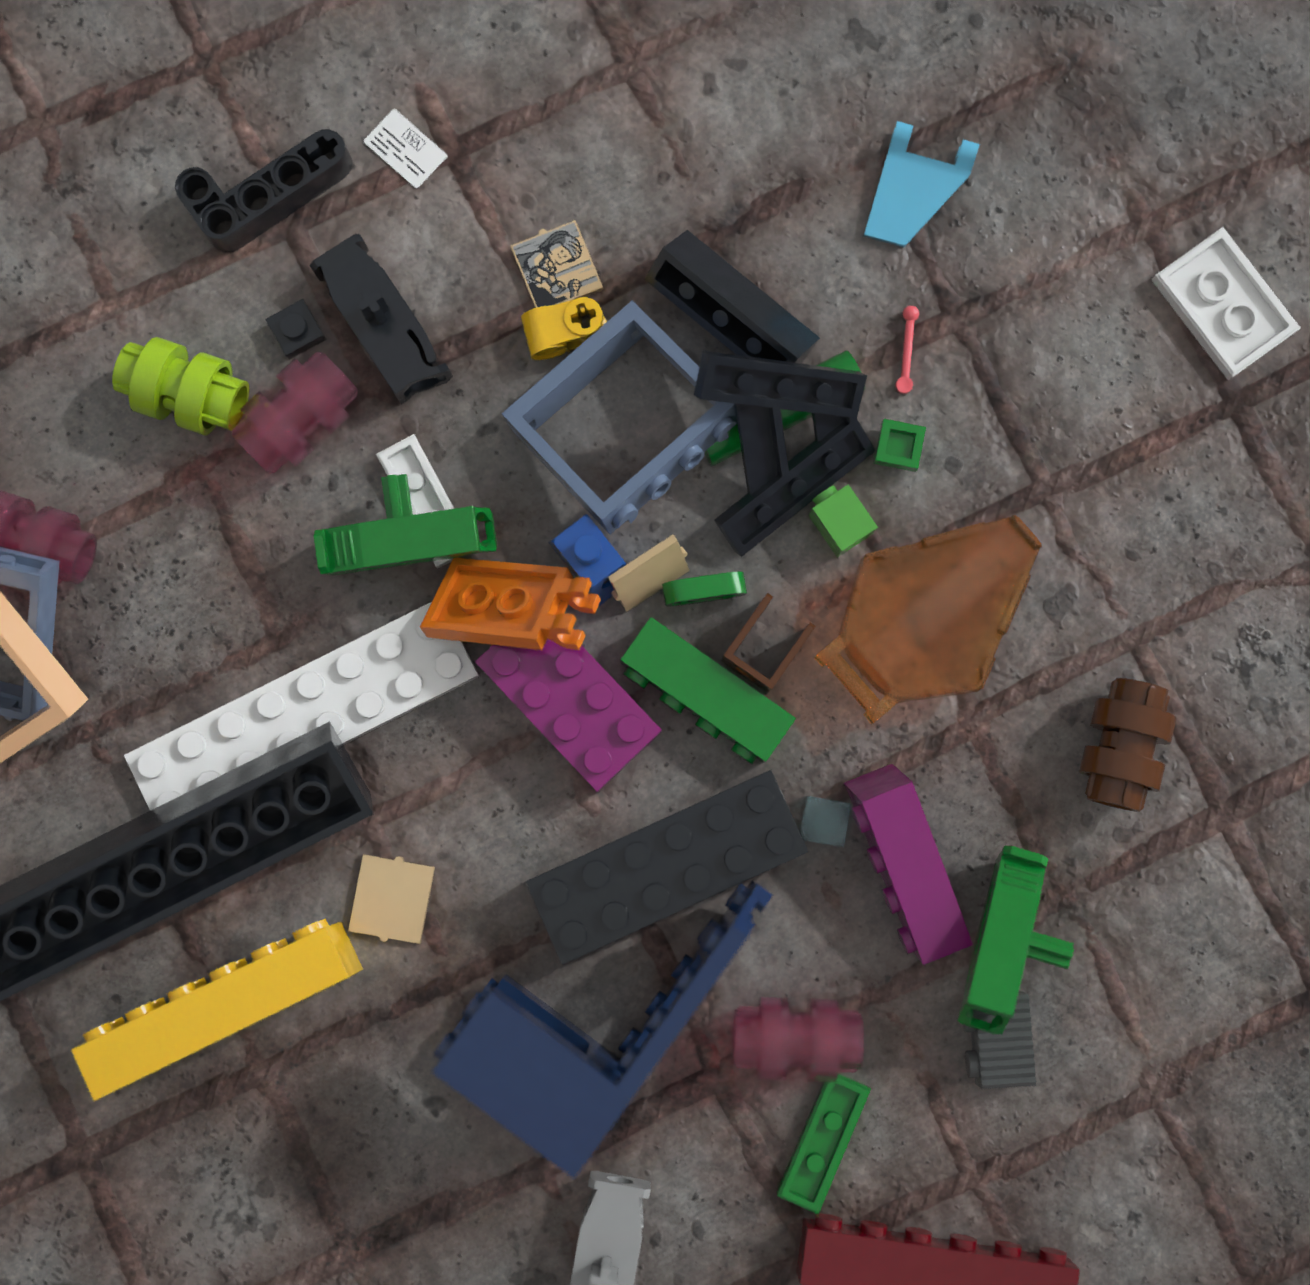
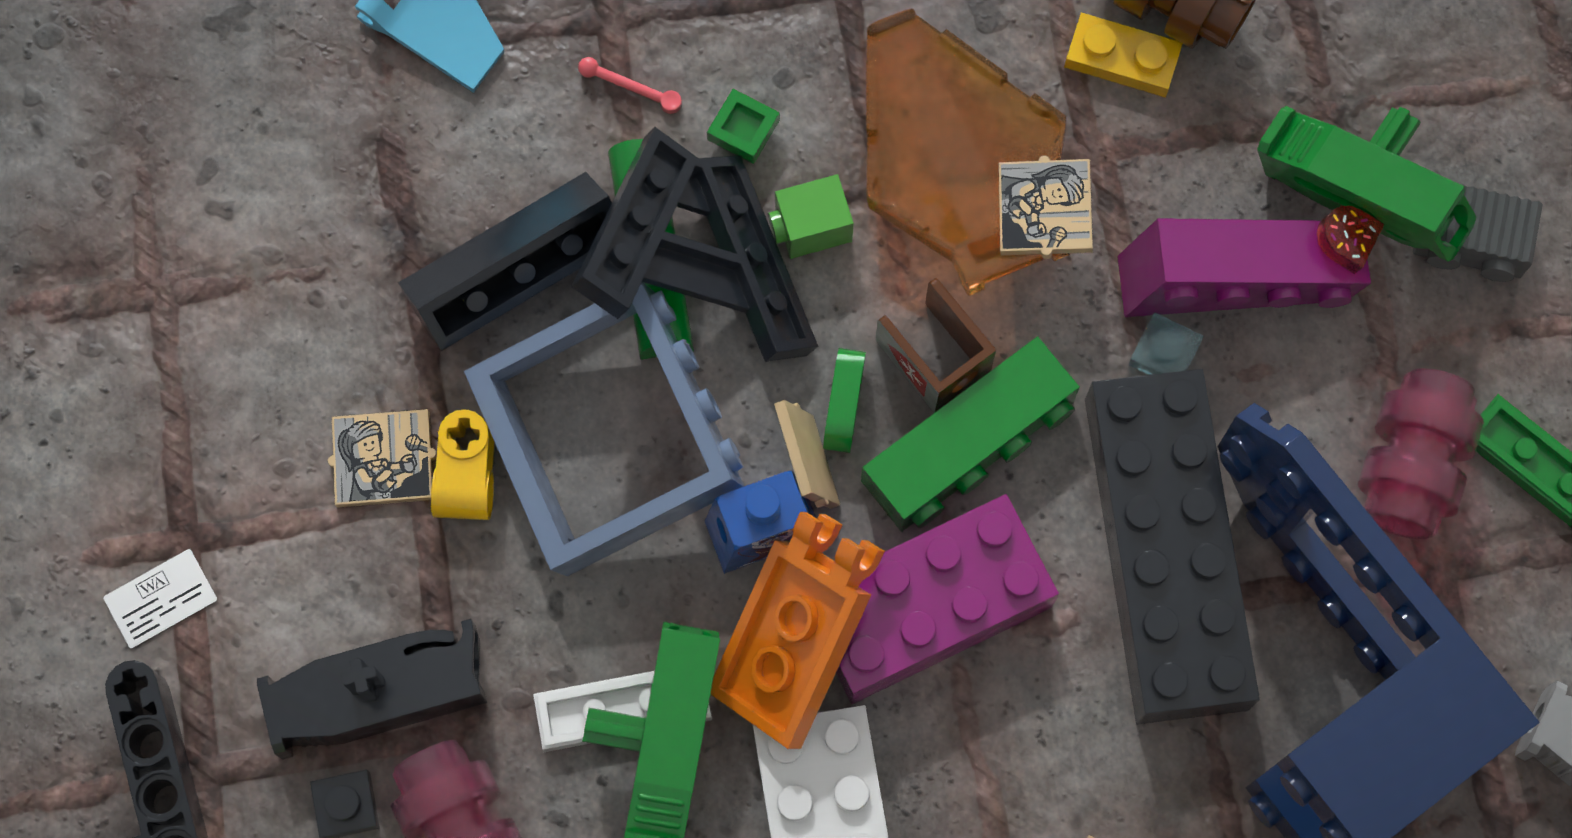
camera: 70 degrees left, 10 degrees down
none -> piece [999,156,1093,259]
none -> yellow plate [1064,12,1182,98]
none -> clear red tile [1317,206,1384,274]

